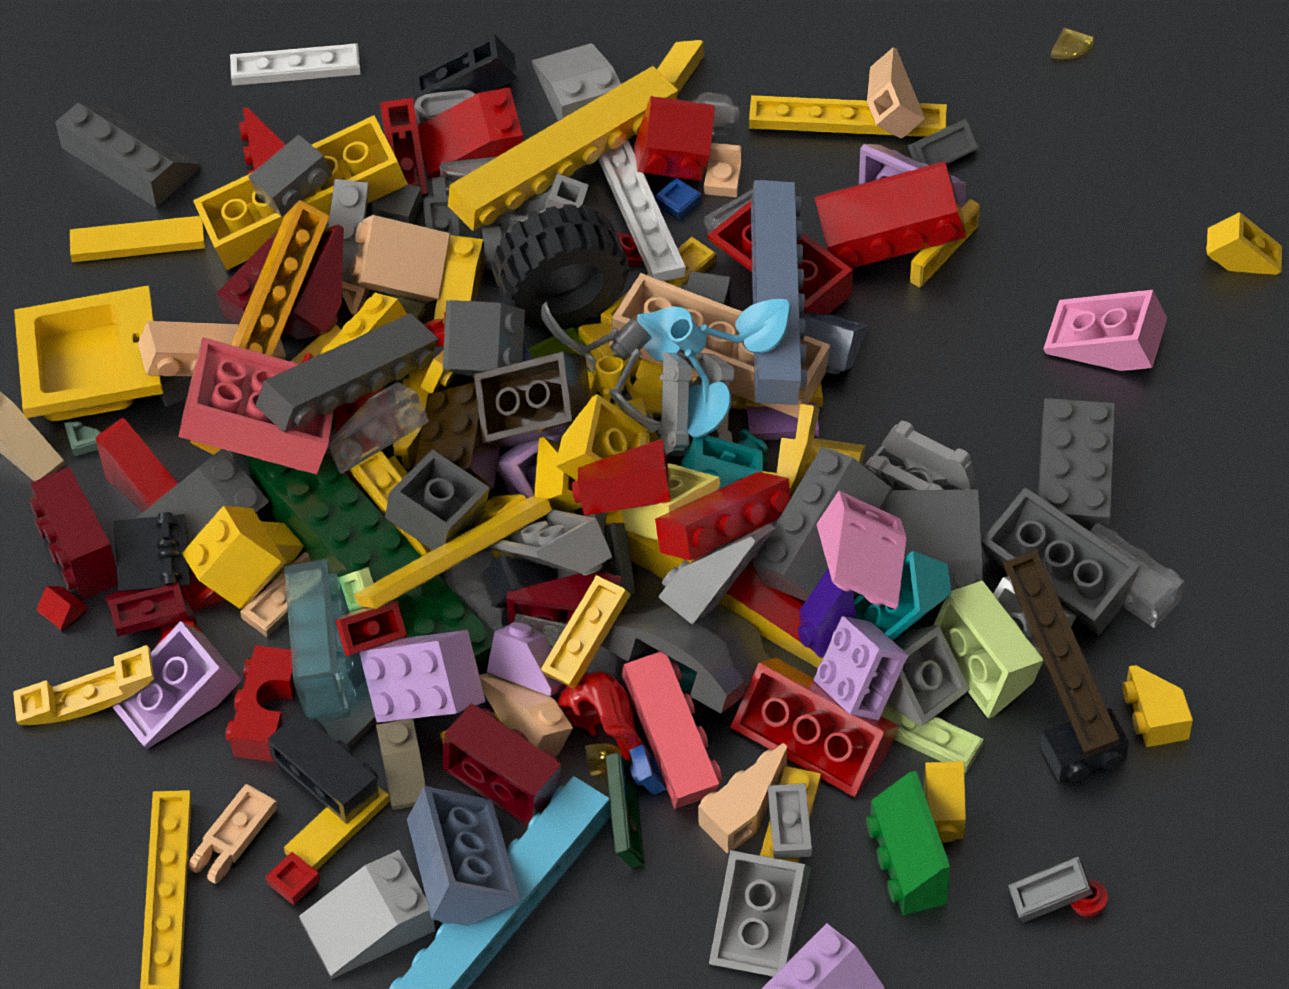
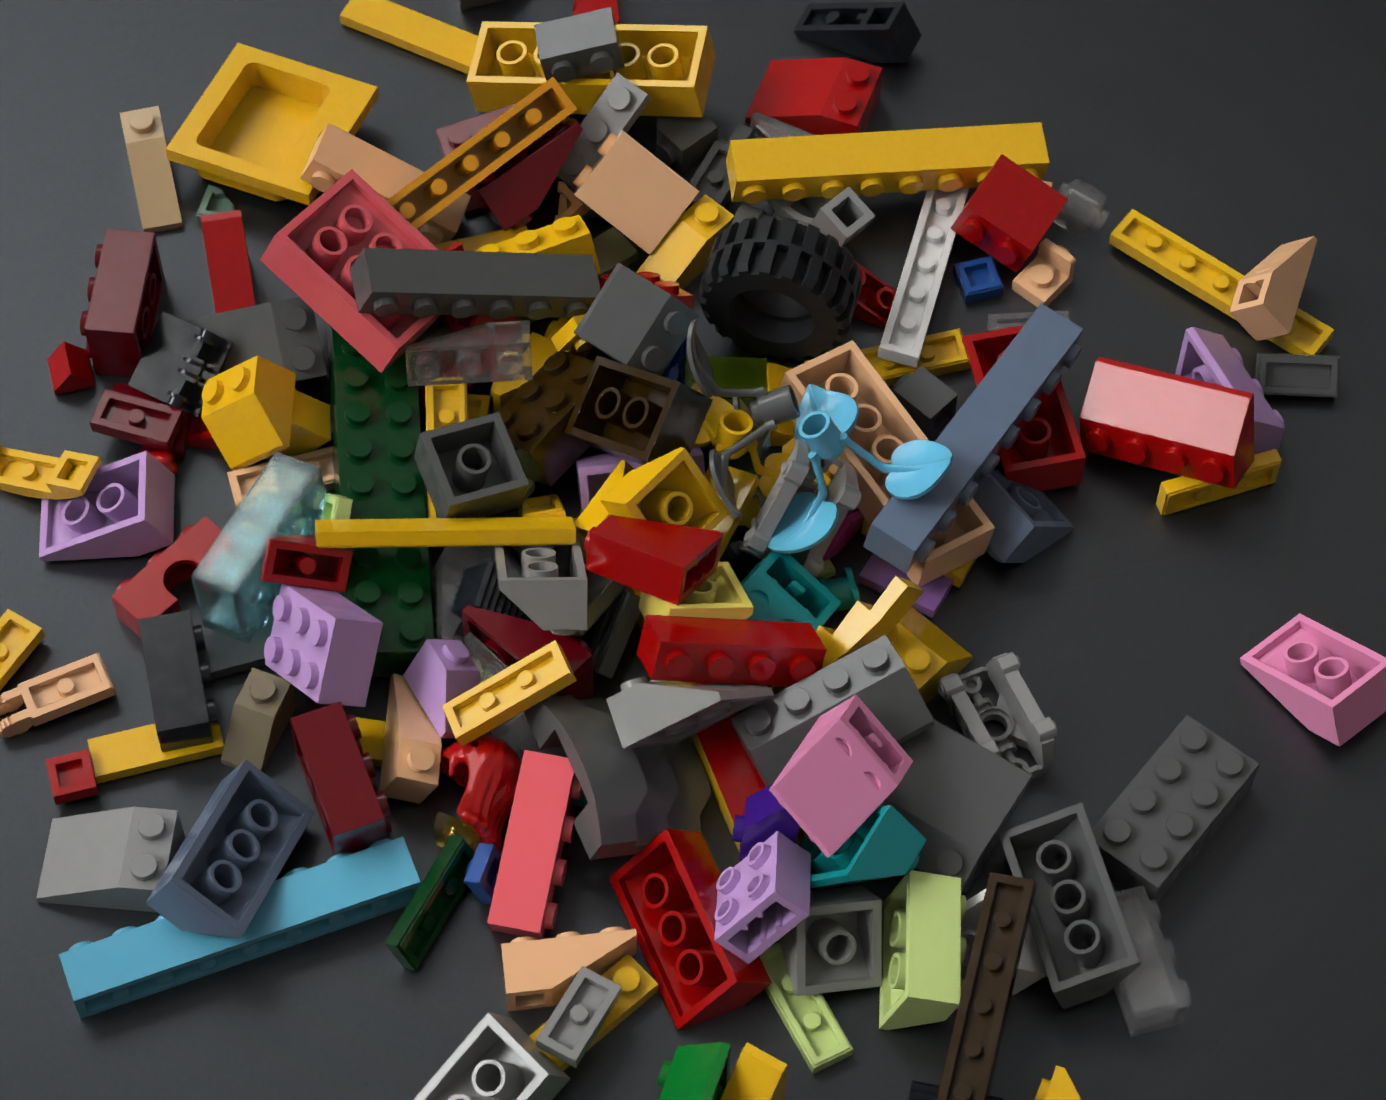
camera: 30 degrees right, 5 degrees up
red slope [380,98,428,196] -> none
light grey tile [414,90,475,123] -> none
light grey slope [531,43,621,121] -> none
yellow slope [657,40,704,94] -> none

